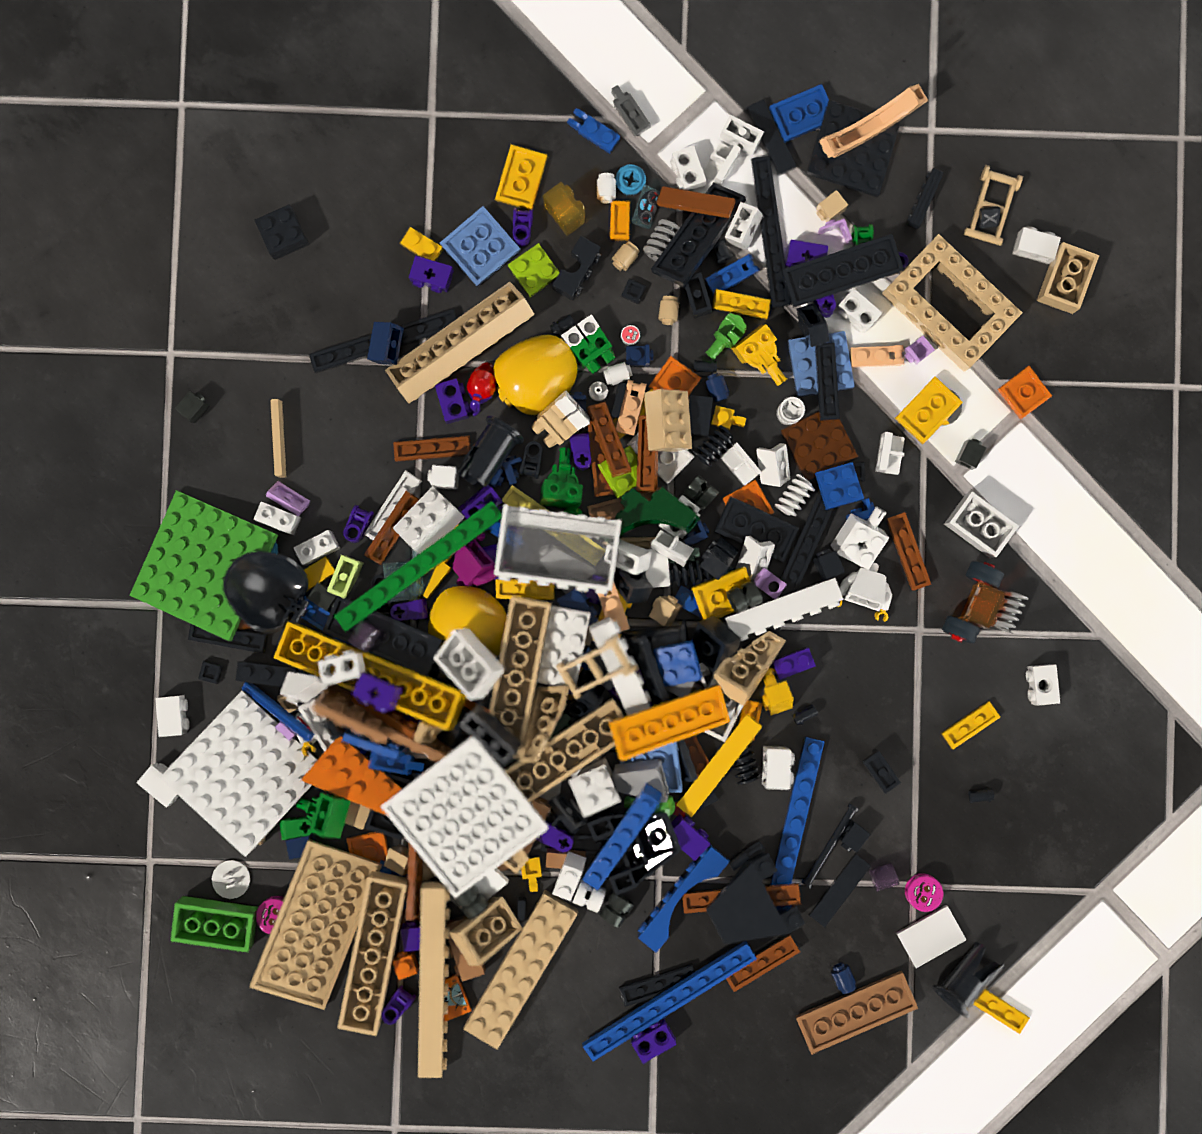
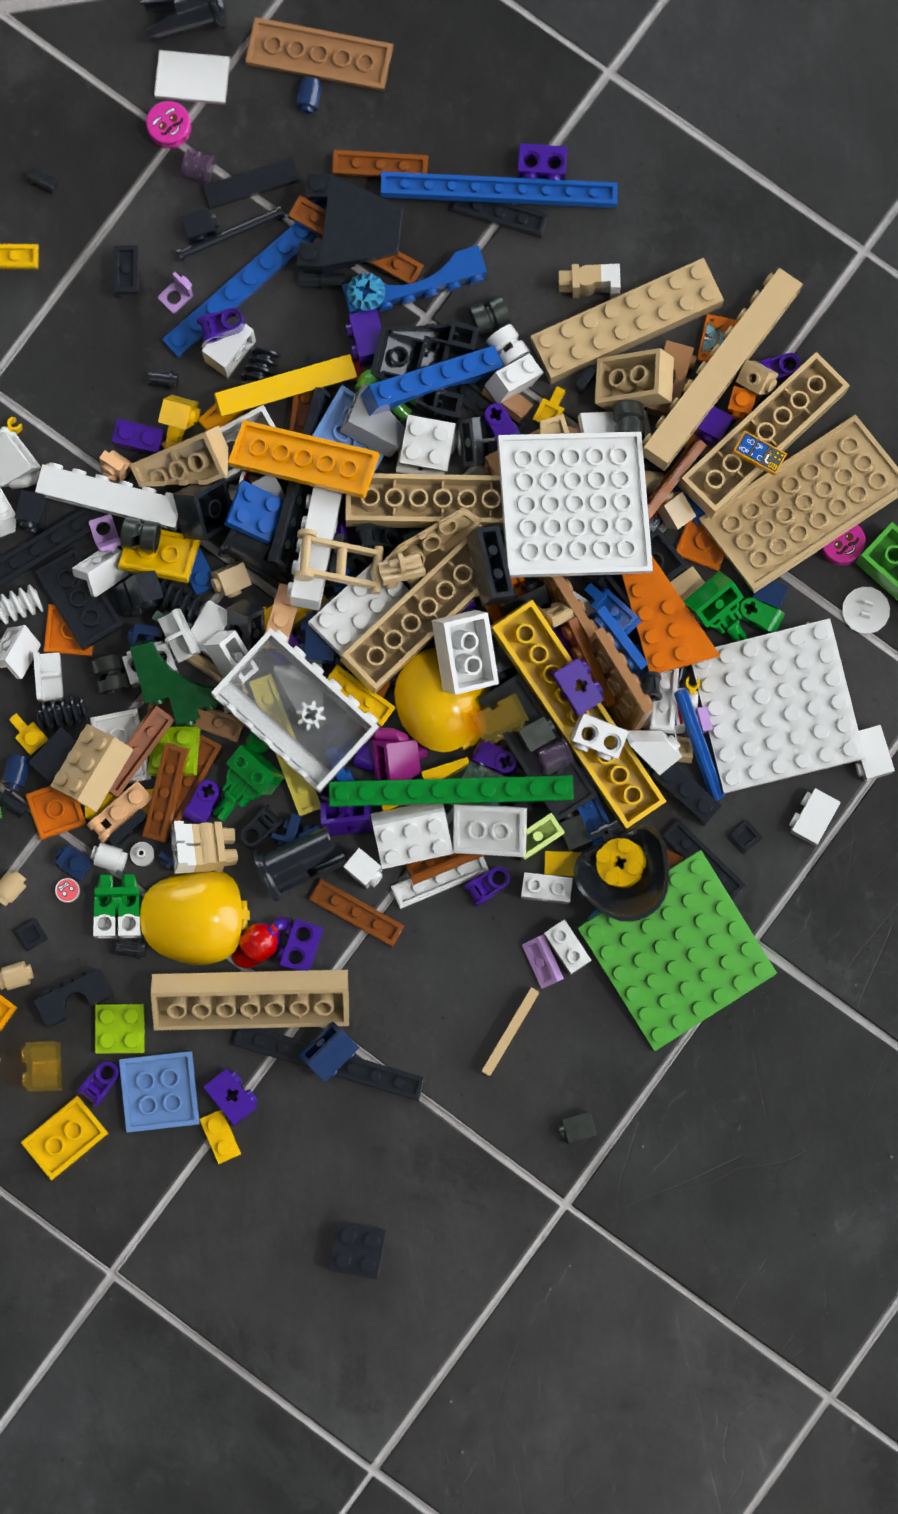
camera: 140 degrees left, 5 degrees down
none -> light nougat plate [99,450,132,483]
none -> lavender bracket [158,272,193,313]
none -> dark purple piece [196,308,245,344]
none -> white gear [296,700,326,731]
none -> dark azure gear [347,273,385,311]
none -> tan hips [377,552,426,589]
none -> white tile [453,804,527,857]
none -> clear yellow brick [470,693,529,744]
none -> pearl dark grey brick [516,716,556,753]
none -> tan hips [559,264,620,299]
none -> yellow plate [596,838,646,888]
none -> tile [732,431,787,476]
none -> tan brick [736,360,779,395]

